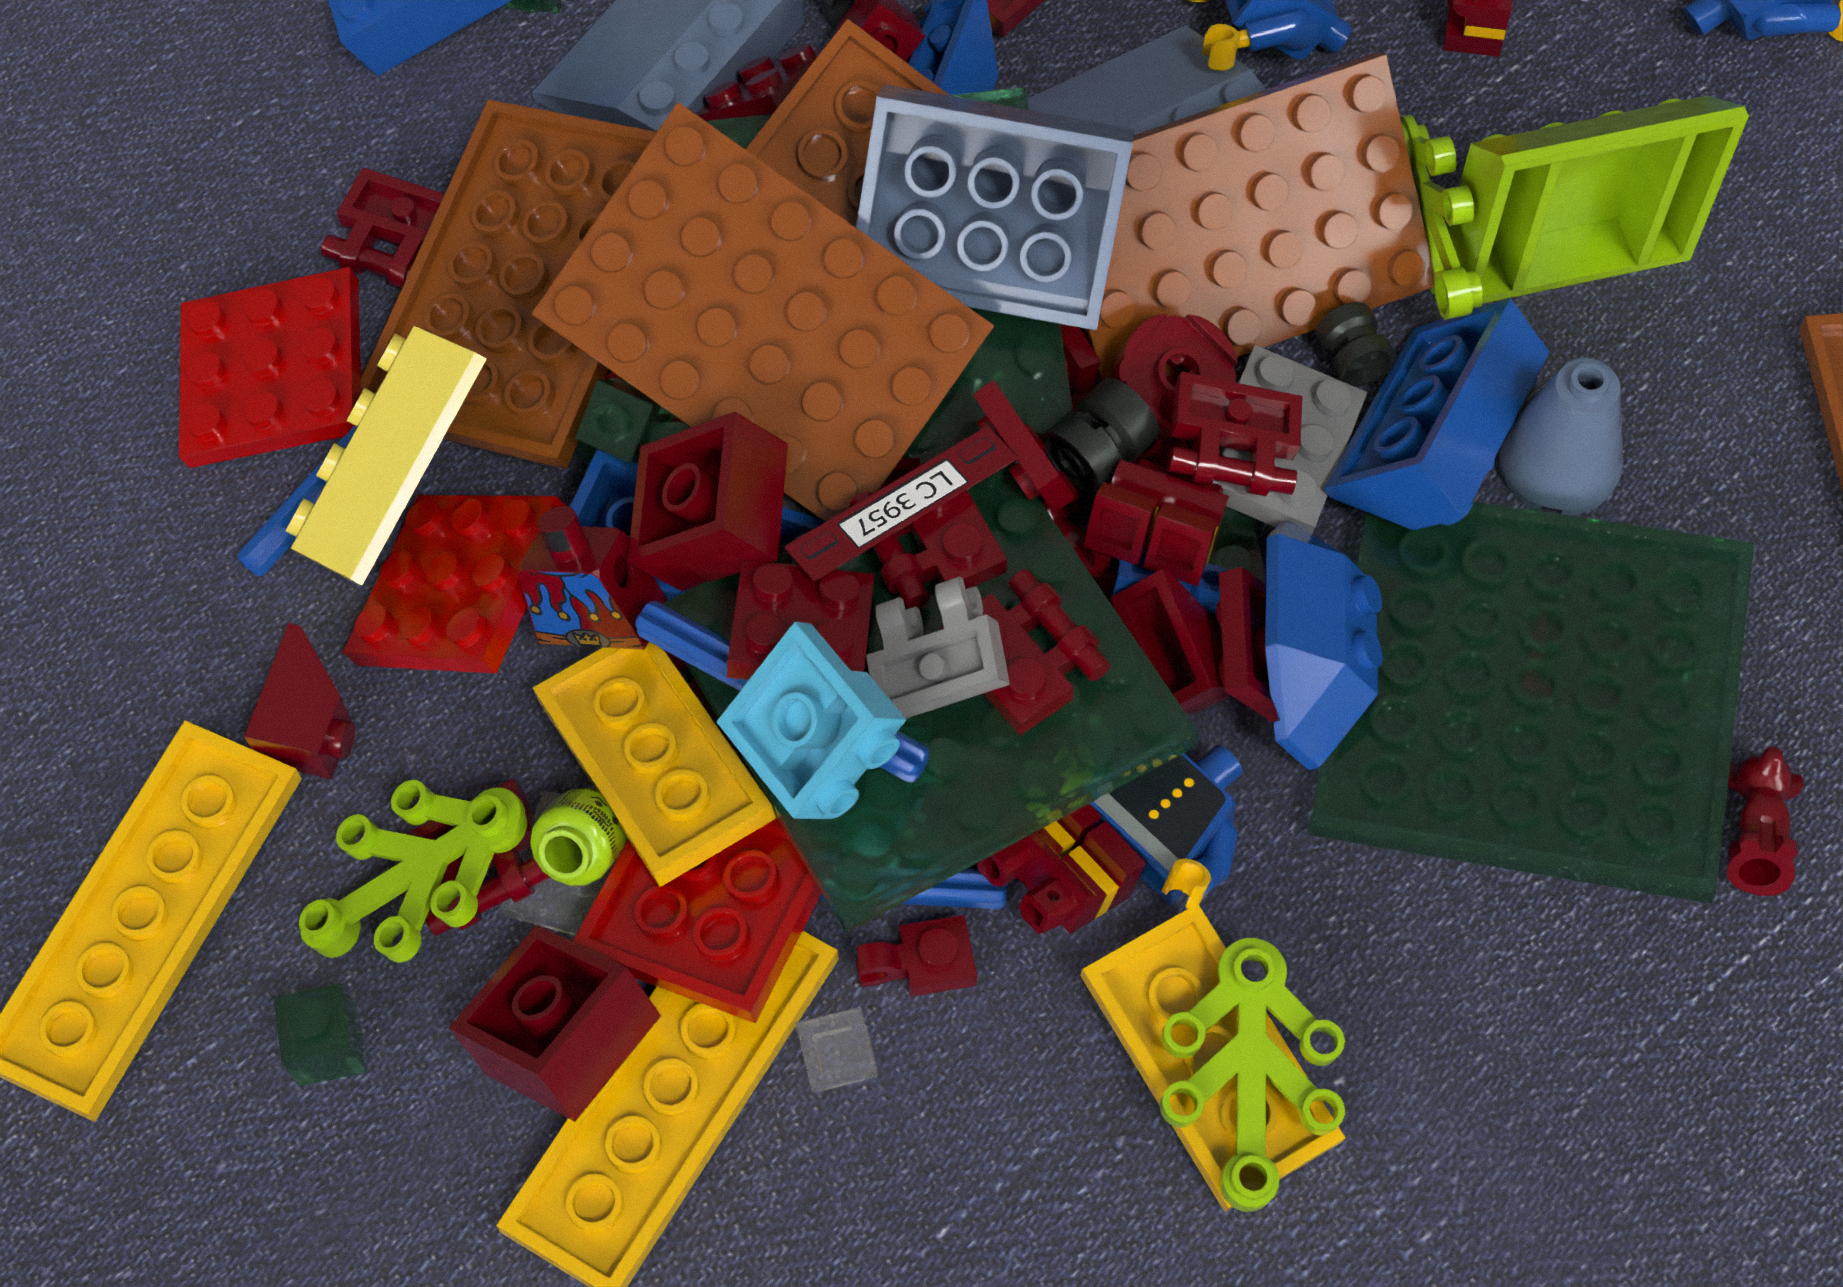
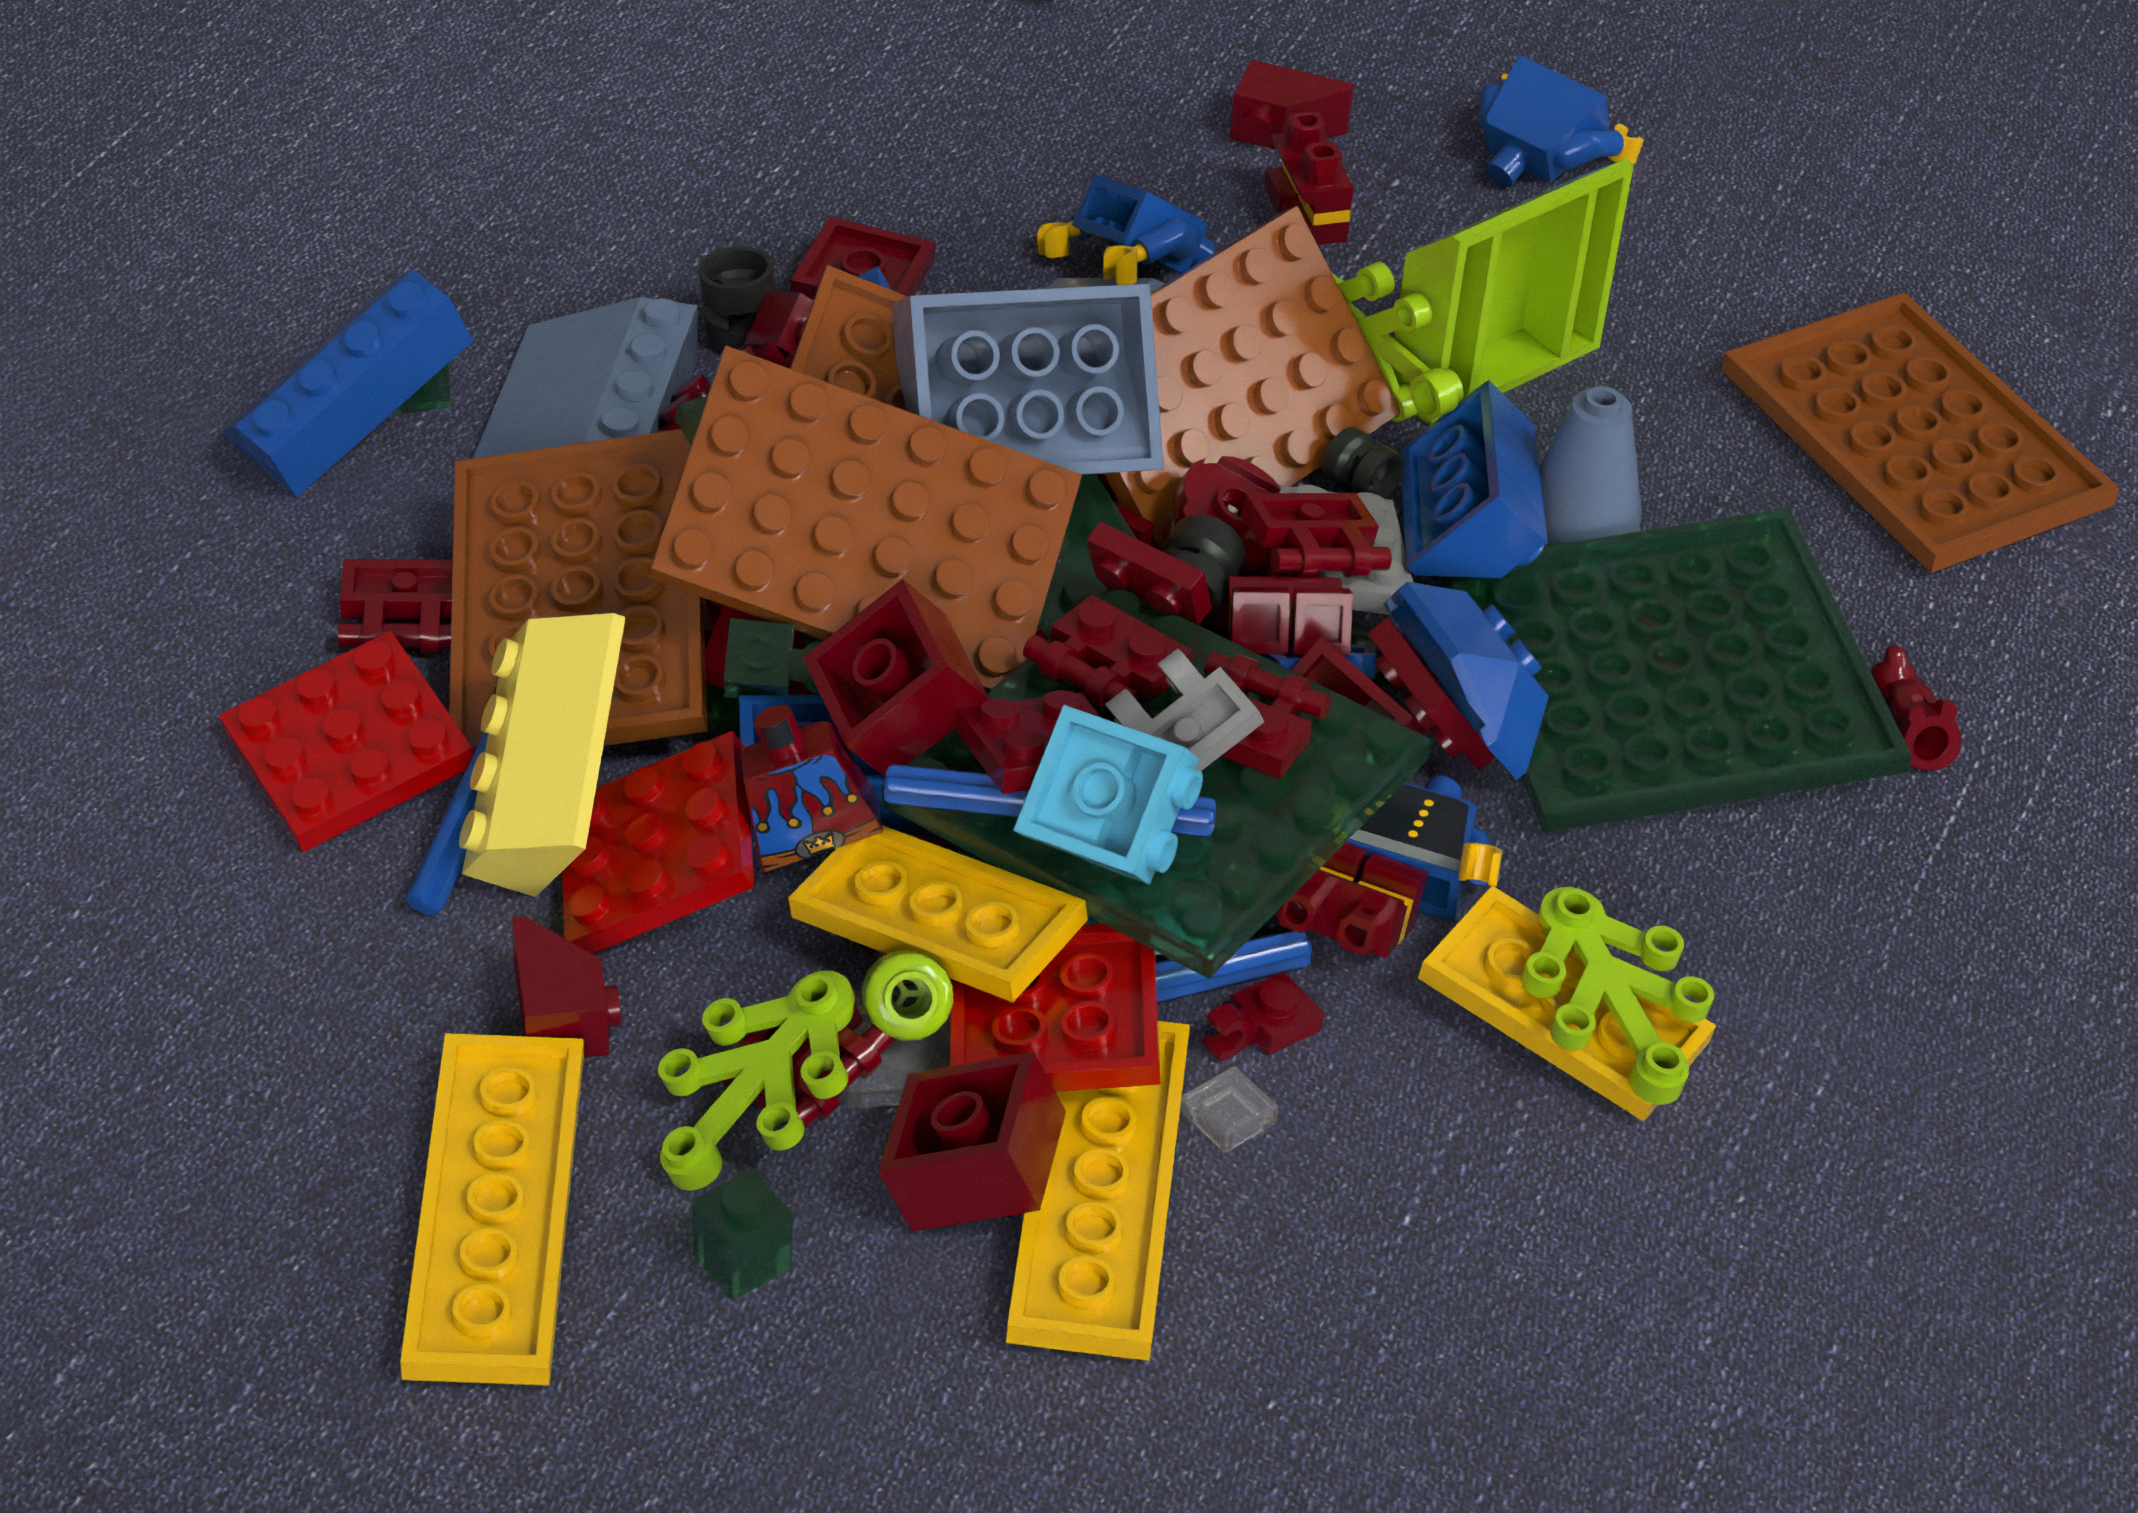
camera: 30 degrees left, 20 degrees down
sticker [784,426,1019,582] -> none

